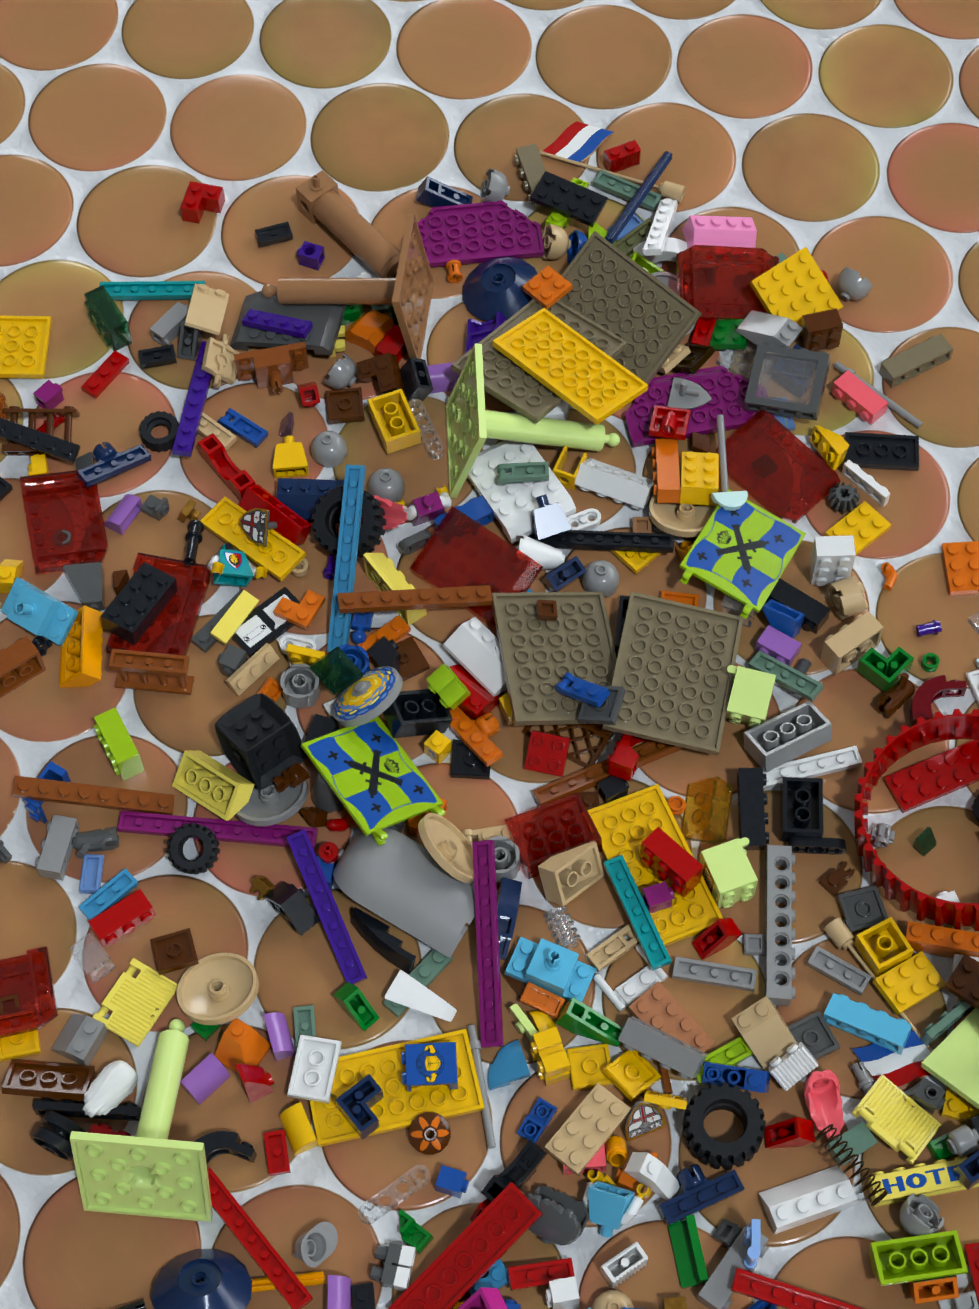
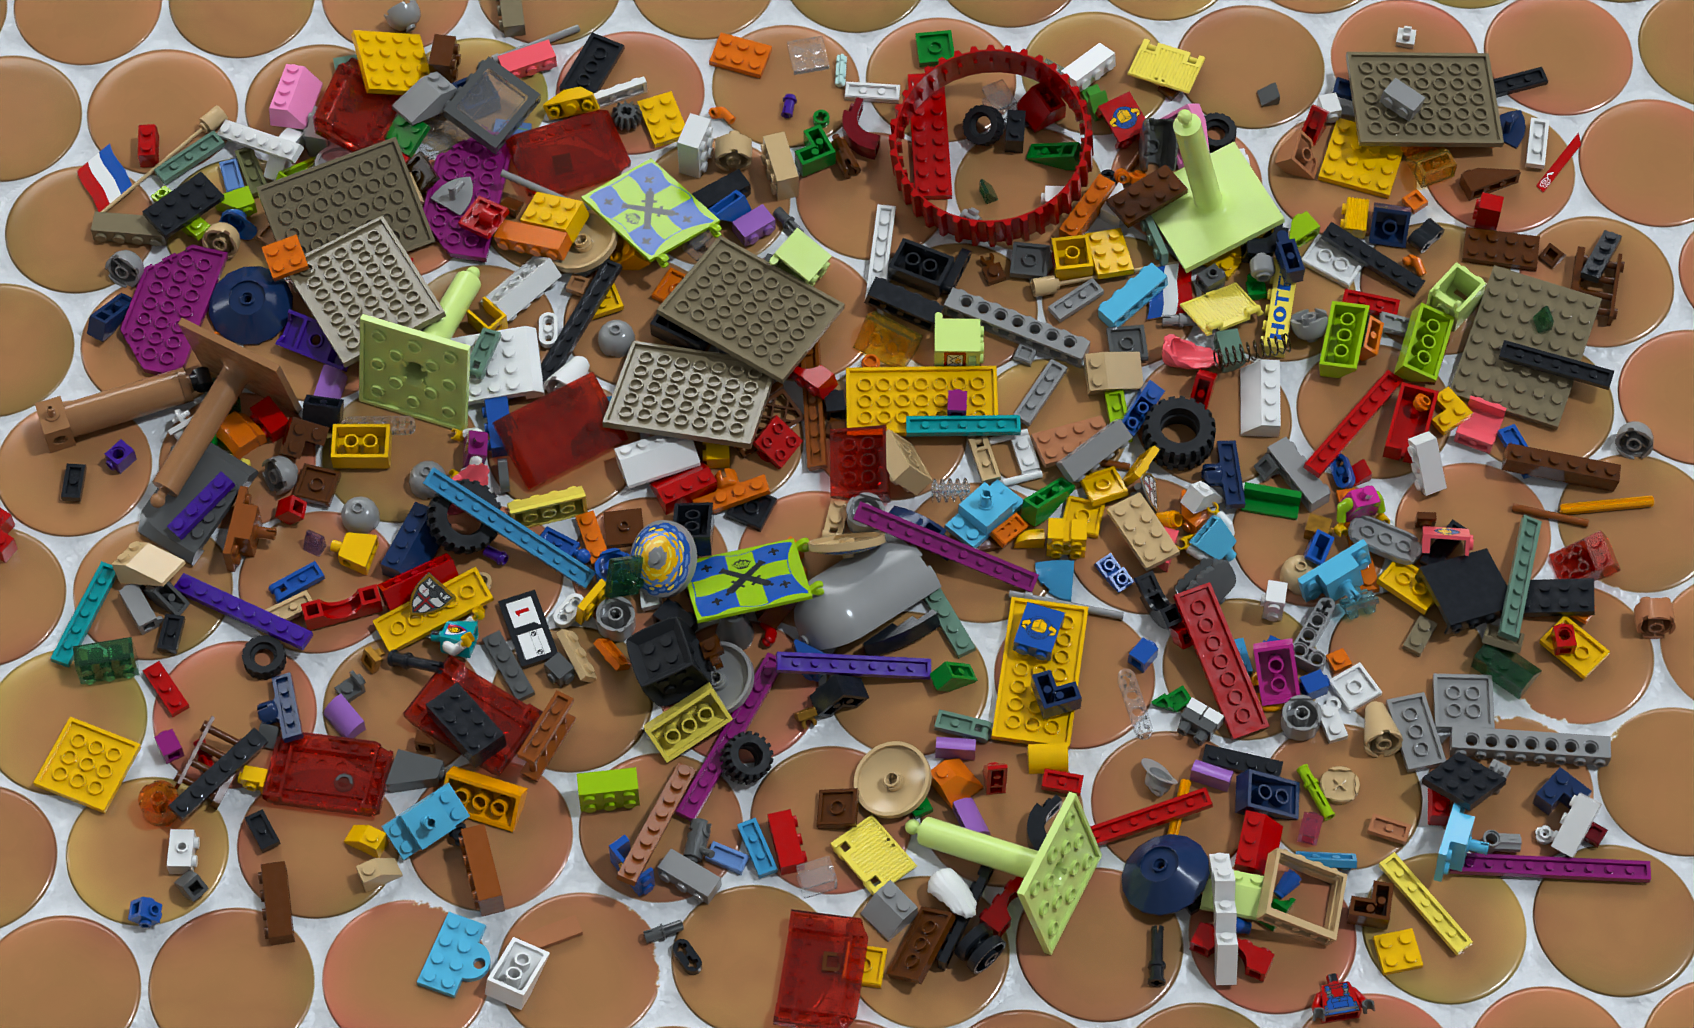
camera: 70 degrees left, 0 degrees up
tan plate [201,334,240,388] -> none
light yellow tile [210,590,259,645] -> none
orange plate [273,589,326,630] -> none
white tile [287,1035,342,1104] -> none
reddish brown slope [300,806,328,828] -> none
red tile [318,842,339,864] -> none
dark orange plate [337,585,493,613] -> none
black slope [367,636,401,673] -> none
white sticker [385,970,457,1022] -> none
reddish brown dish [409,1112,451,1155] -> none
yellow brick [424,730,452,765] -> none
lime brick [426,664,471,709] -> none
yellow plate [492,308,648,425] -> none
red plate [507,1258,575,1291] -> none
yellowish green plate [510,1003,538,1042] -> none
torso [531,494,572,540] -> none
reddish brown plate [536,600,558,621] -> none
dark blue brick [543,556,587,592] -> none
blue plate [555,672,610,708] -> none
dark grey plate [578,685,626,725] -> none
white brick [600,1241,648,1289] -> none
dark blue axle [605,151,672,244] -> none
red brick [640,827,703,898] -> none
red slope [692,918,742,960] -> none
light aqua tile [711,491,748,511] -> none
light blue plate [743,1219,761,1270] -> none
light grey brick [744,700,832,772] -> none
sand green plate [748,650,824,702] -> none
white brick [768,1042,818,1091] -> none

